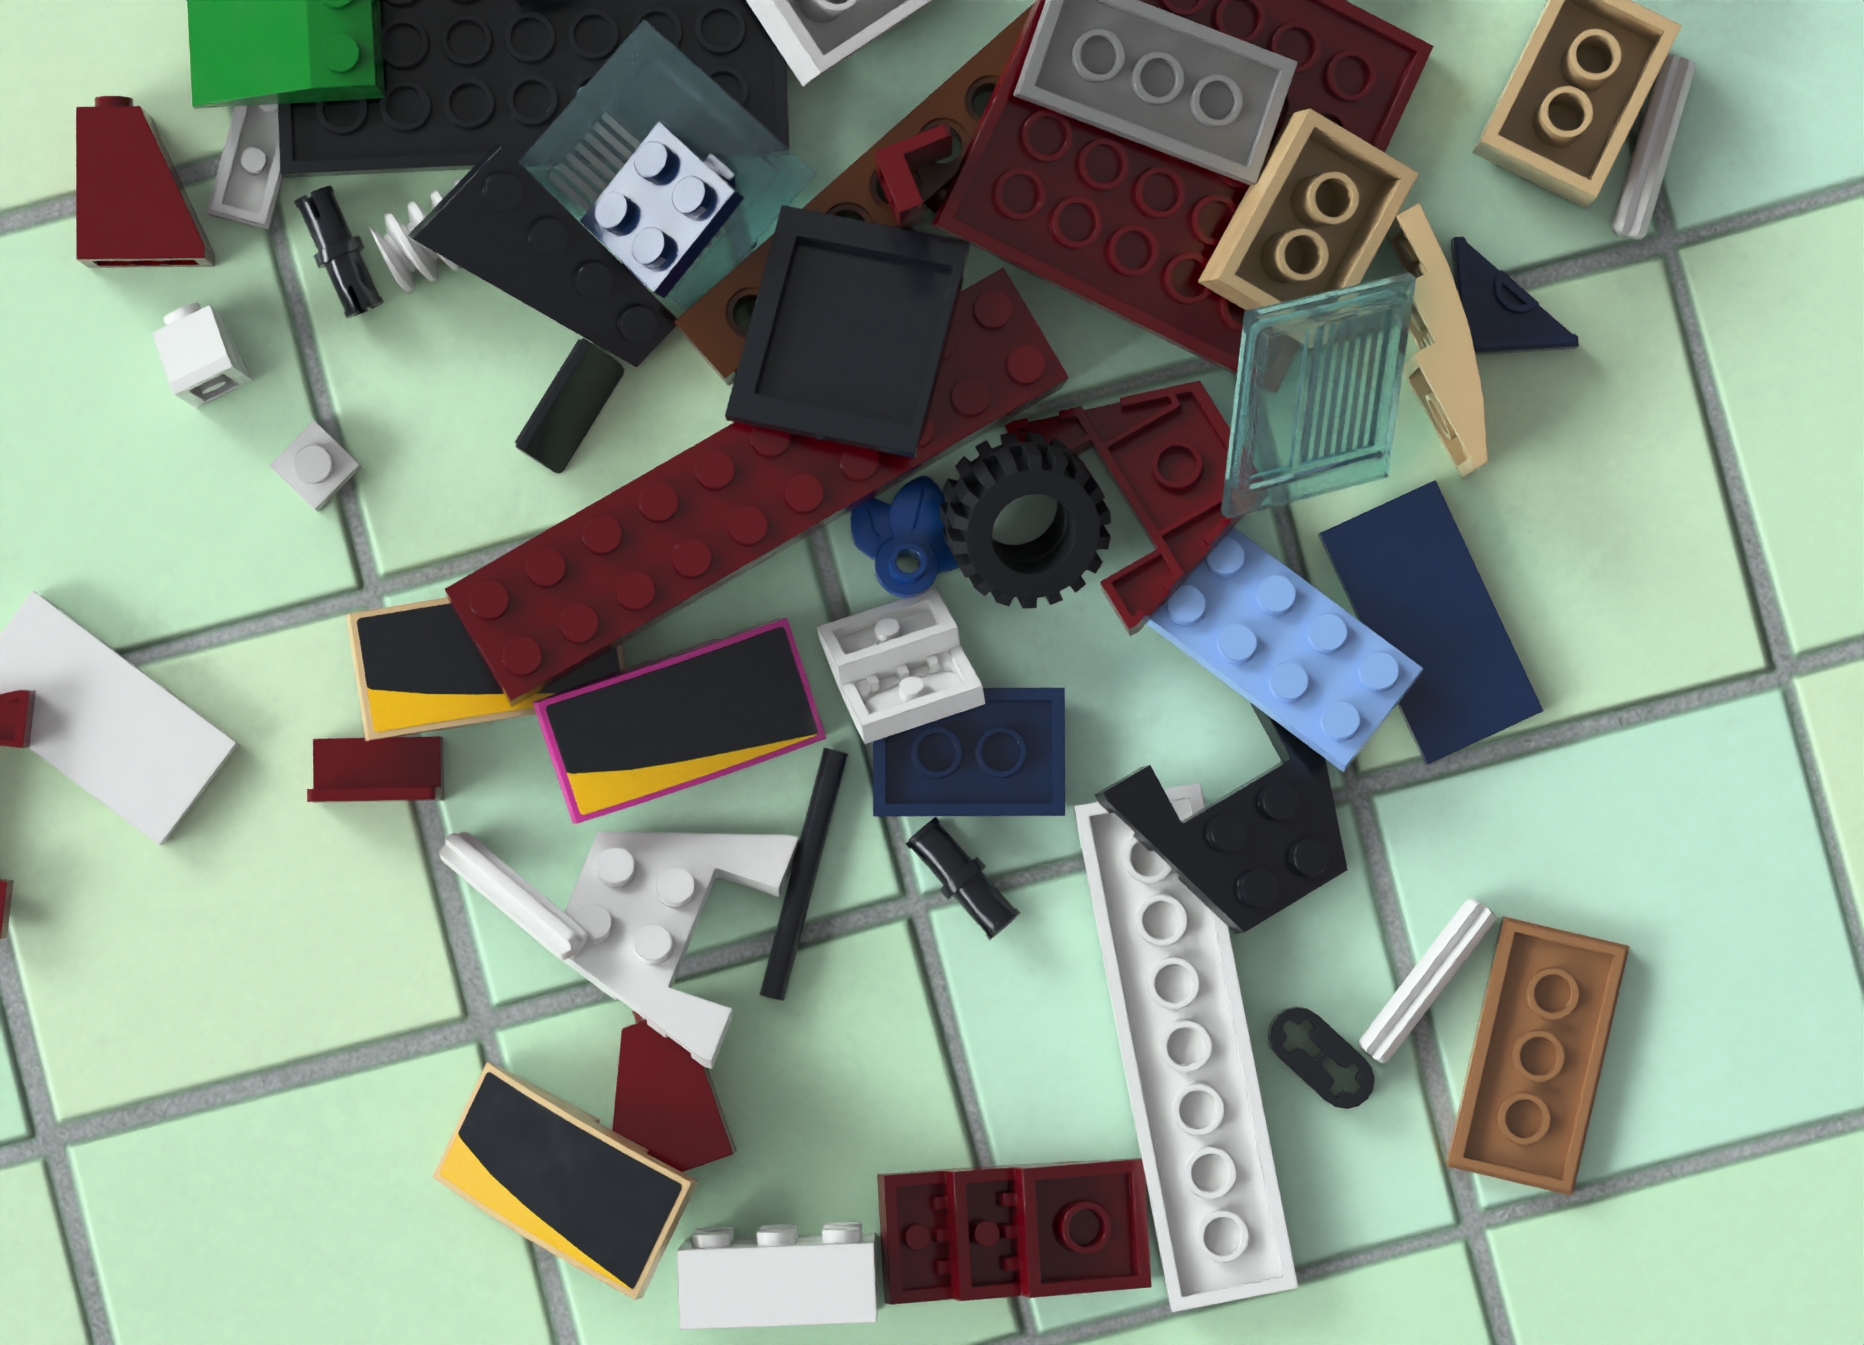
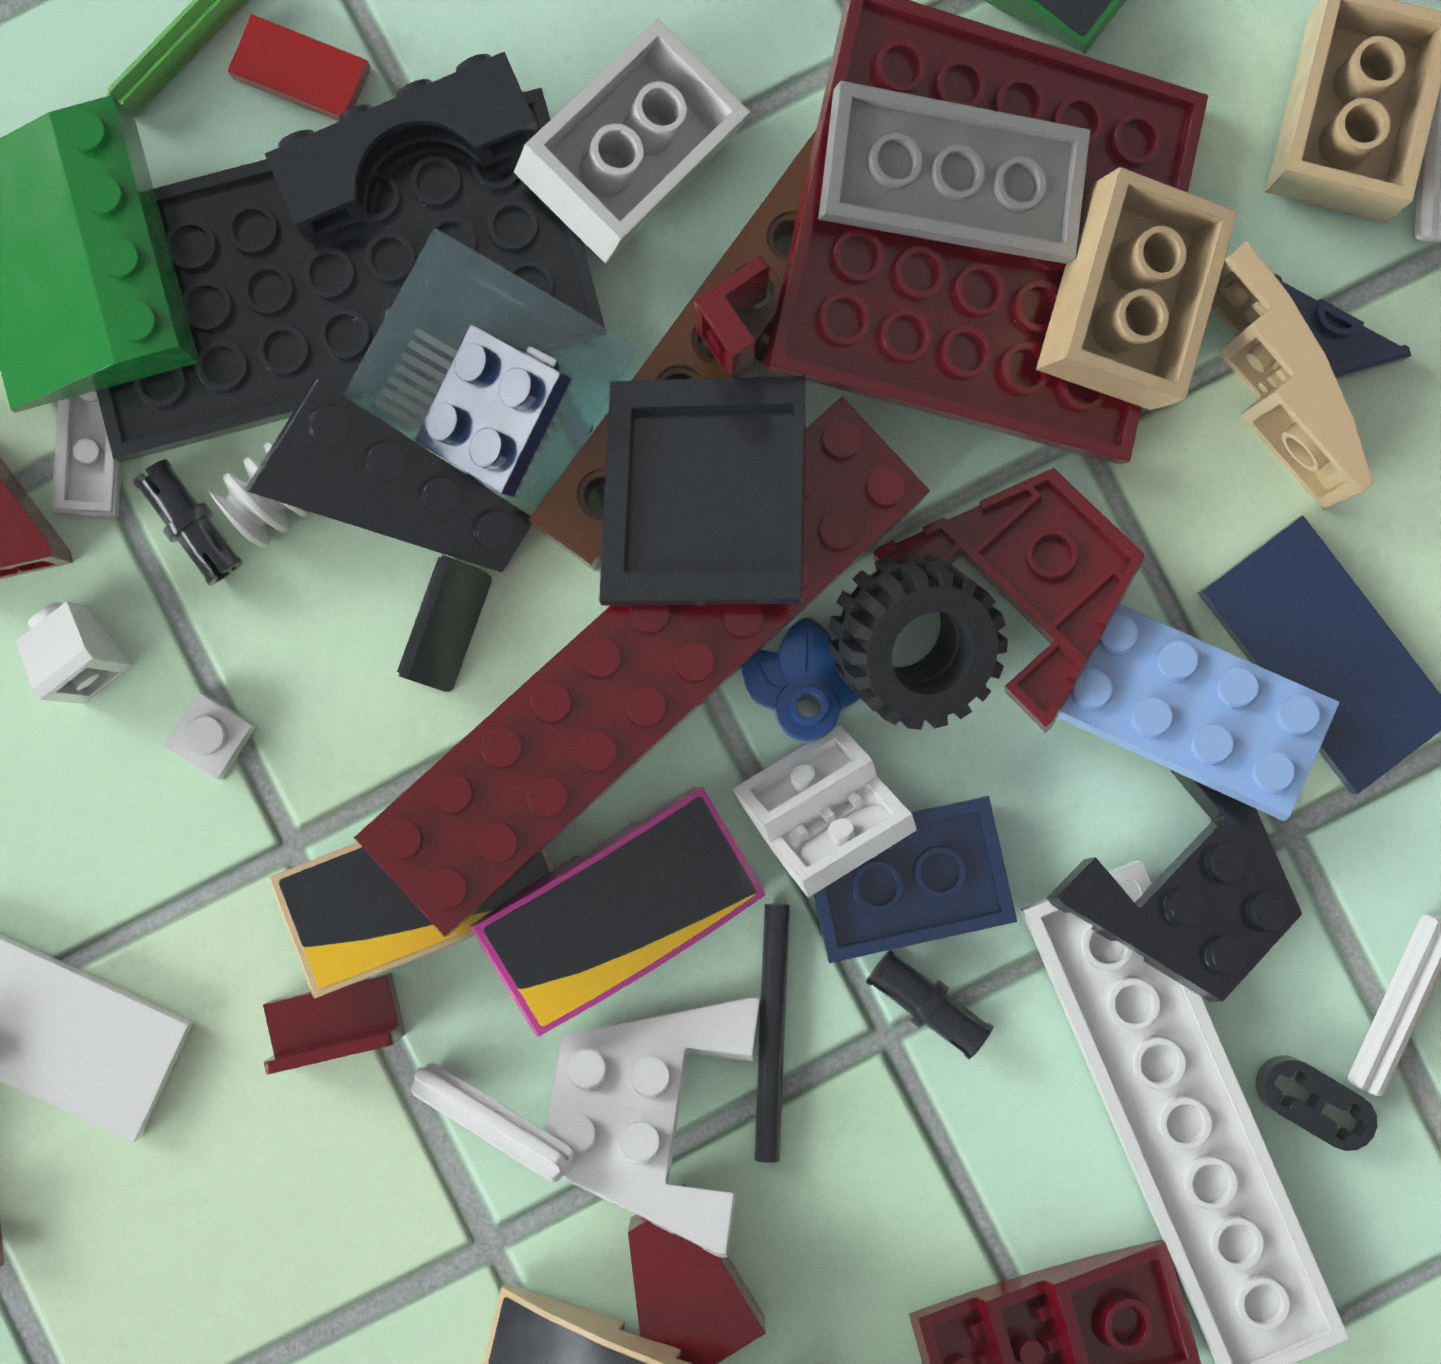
camera: 15 degrees left, 0 degrees up
clear light blue piece [1221,272,1416,519] -> none

